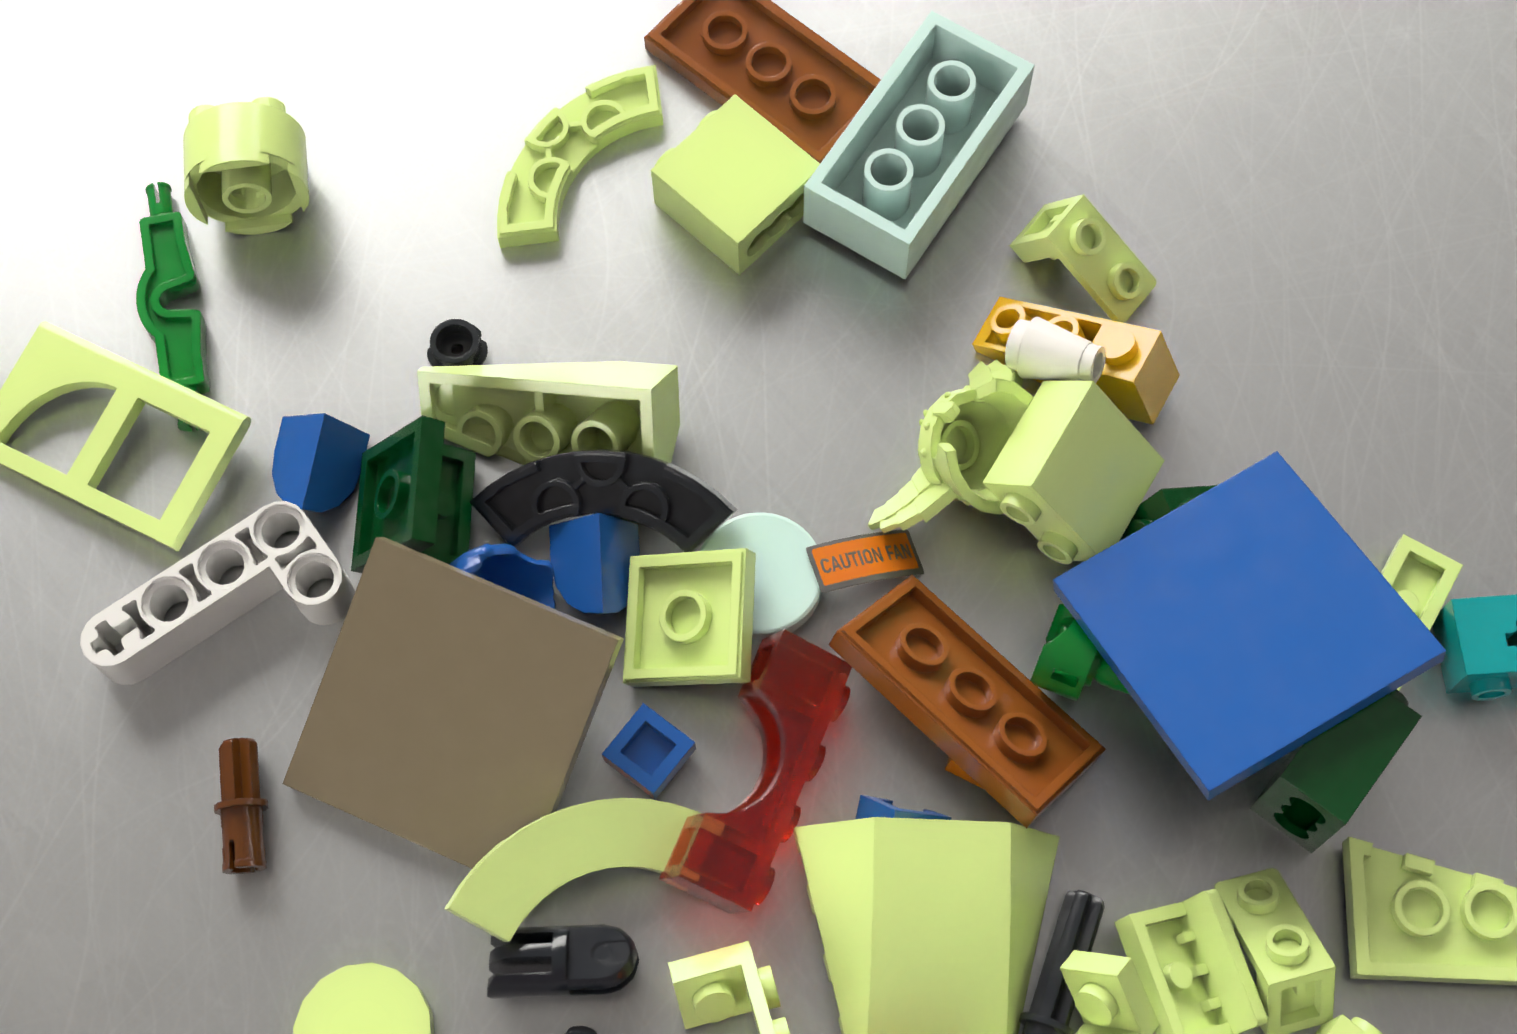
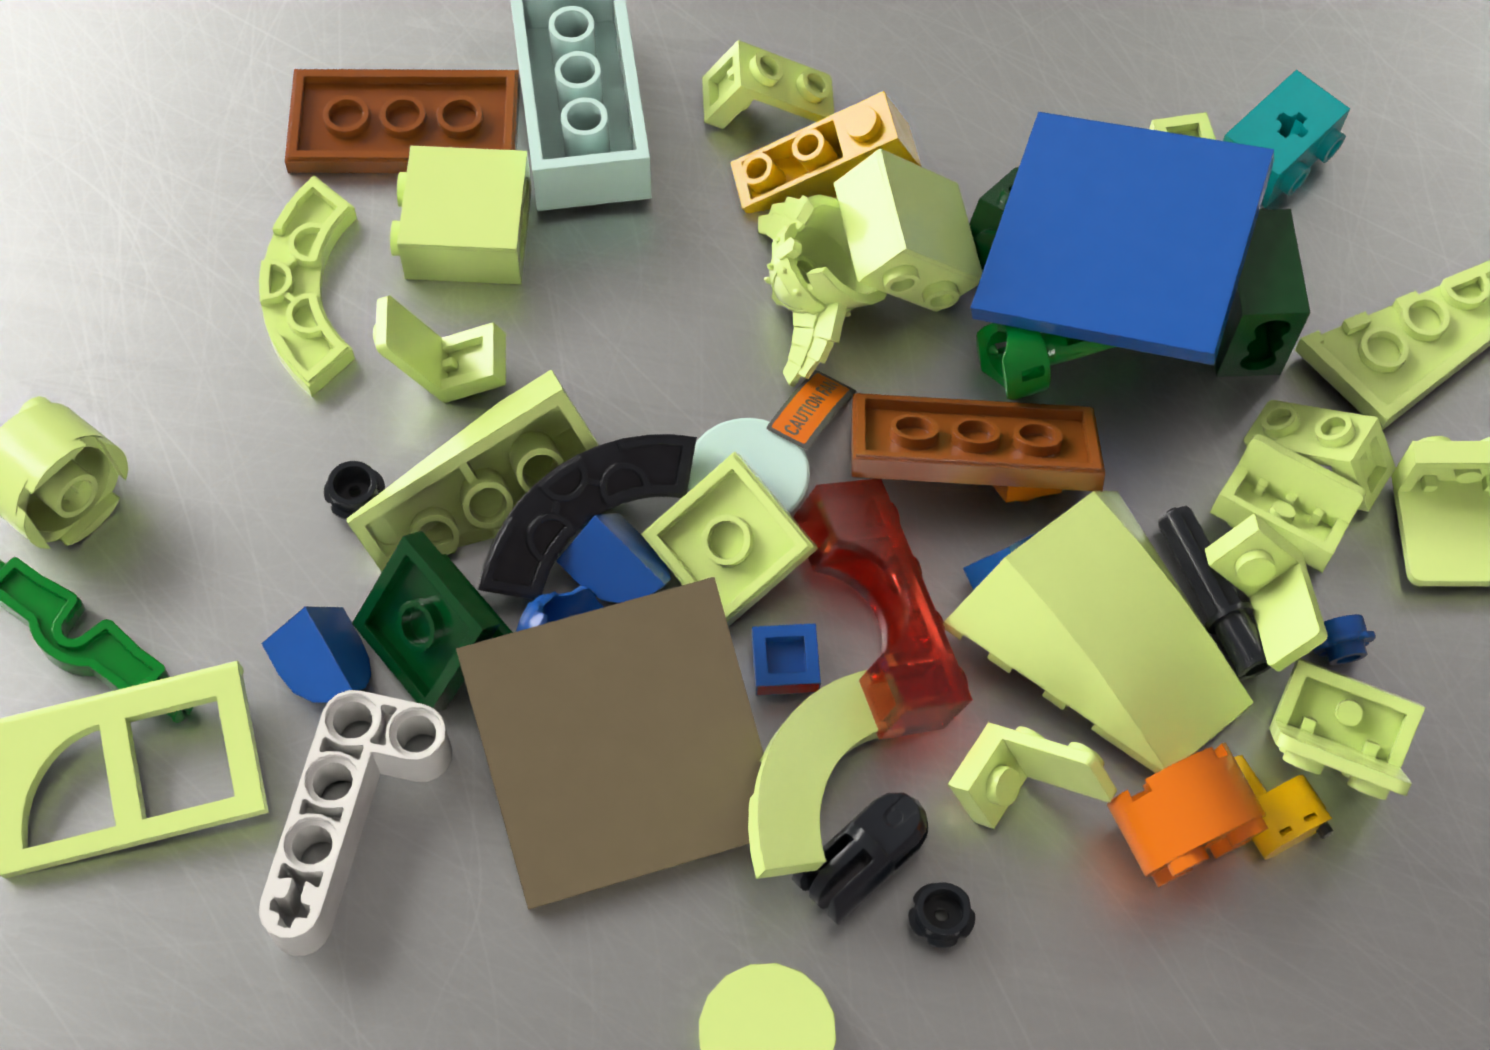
camera: 45 degrees left, 5 degrees down
reddish brown axle [214,738,269,874] -> none
white cone [1005,317,1106,383] -> none
none -> yellowish green bracket [373,295,506,403]

